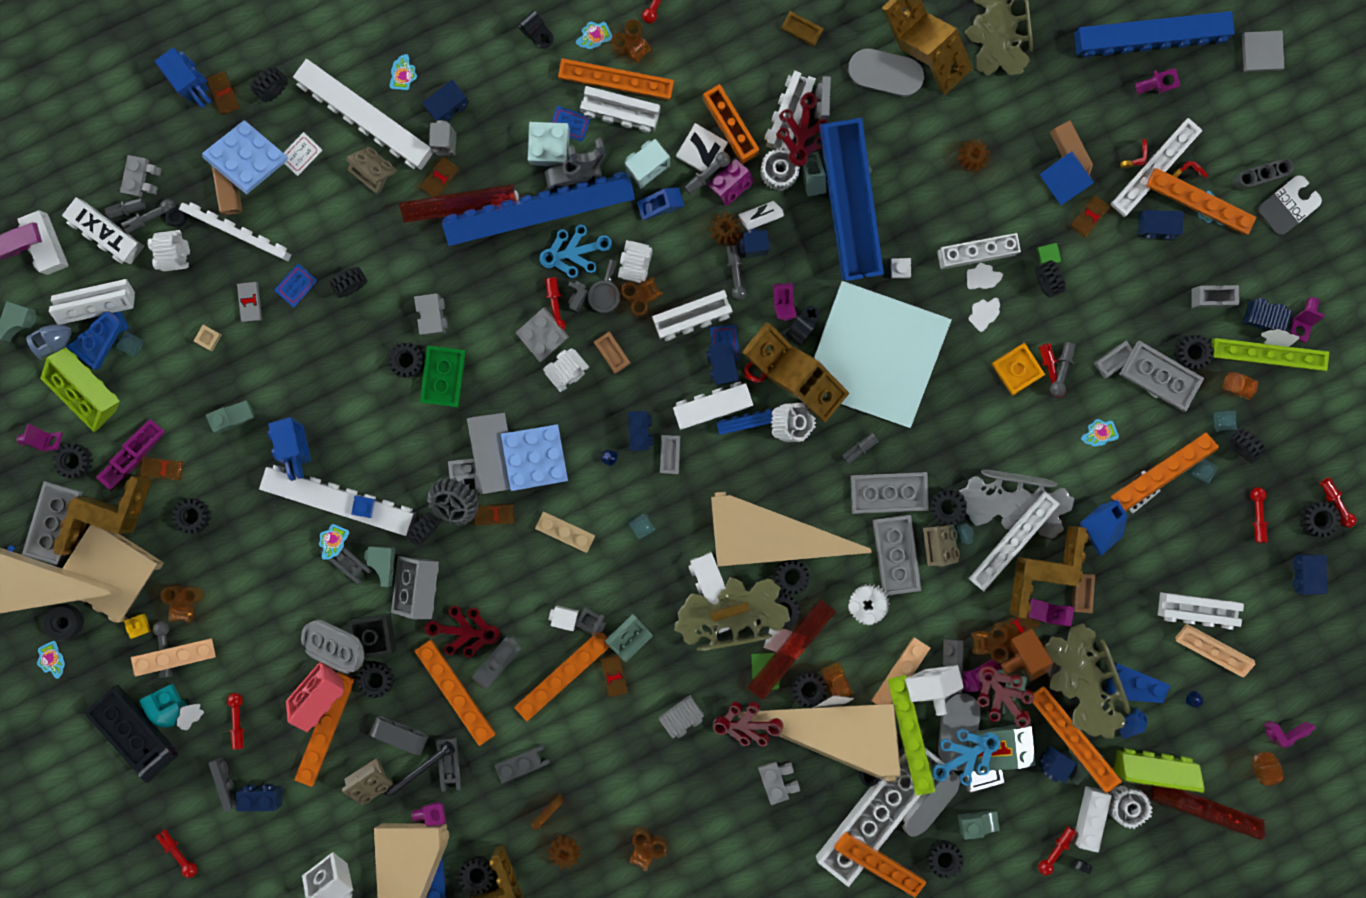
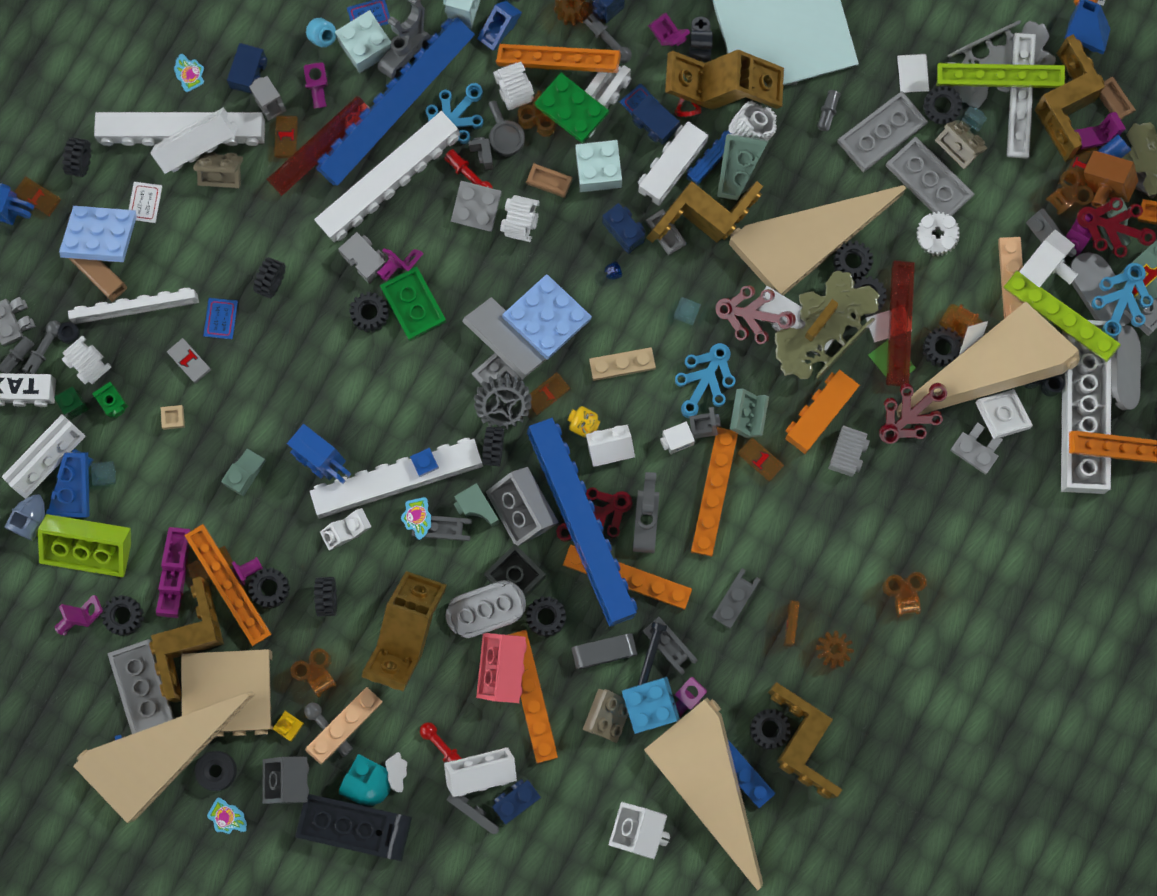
camera: 35 degrees left, 10 degrees down
none -> dark green brick [54,386,89,420]
none -> green brick [92,382,129,418]
none -> white brick [151,107,237,174]
none -> orange plate [184,524,272,646]
none -> magenta bracket [231,557,262,587]
none -> dark grey brick [263,757,309,804]
none -> magenta bracket [304,62,328,109]
none -> medium azure head [306,18,336,47]
none -> white brick [314,111,460,242]
none -> black tyre [314,577,337,617]
none -> white slope [320,508,371,551]
none -> pearl gold bracket [362,571,447,691]
none -> magenta bracket [377,248,423,282]
none -> white brick [444,747,517,797]
none -> orange plate [496,44,621,73]
none -> blue brick [527,418,637,627]
none -> green plate [534,73,609,144]
none -> yellow head [567,406,600,438]
none -> light aqua brick [576,140,622,192]
none -> white brick [586,425,635,467]
none -> dark azure brick [622,677,680,734]
none -> pearl gold bracket [646,181,763,243]
none -> dark azure plant [675,343,735,418]
none -> plant [715,285,796,344]
none -> sand green wing [717,134,769,200]
none -> orange brick [785,369,860,454]
none -> white sticker [897,54,929,93]
none -> lime plate [937,63,1065,88]
none -> white tile [976,389,1033,439]
none -> blue brick [1098,134,1131,158]

